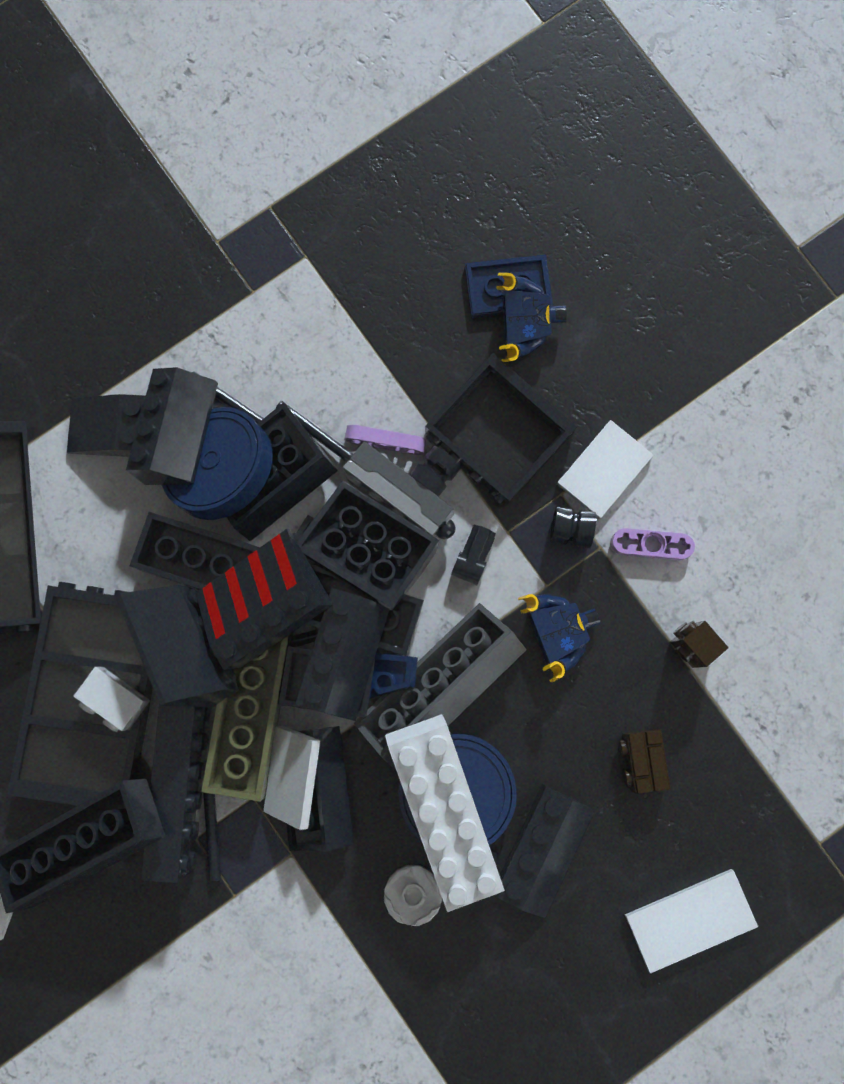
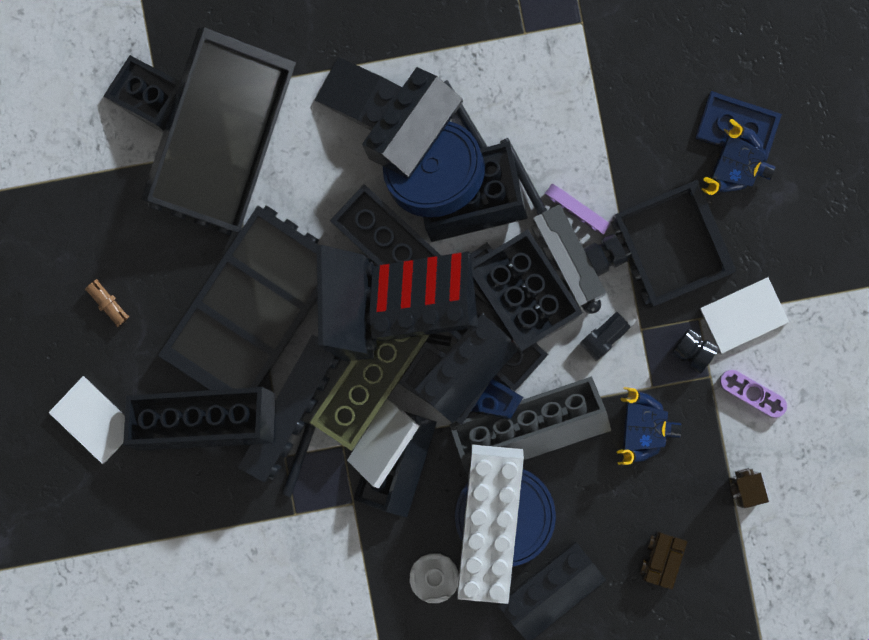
camera: 30 degrees right, 5 degrees up
white brick [74,667,150,732] -> none

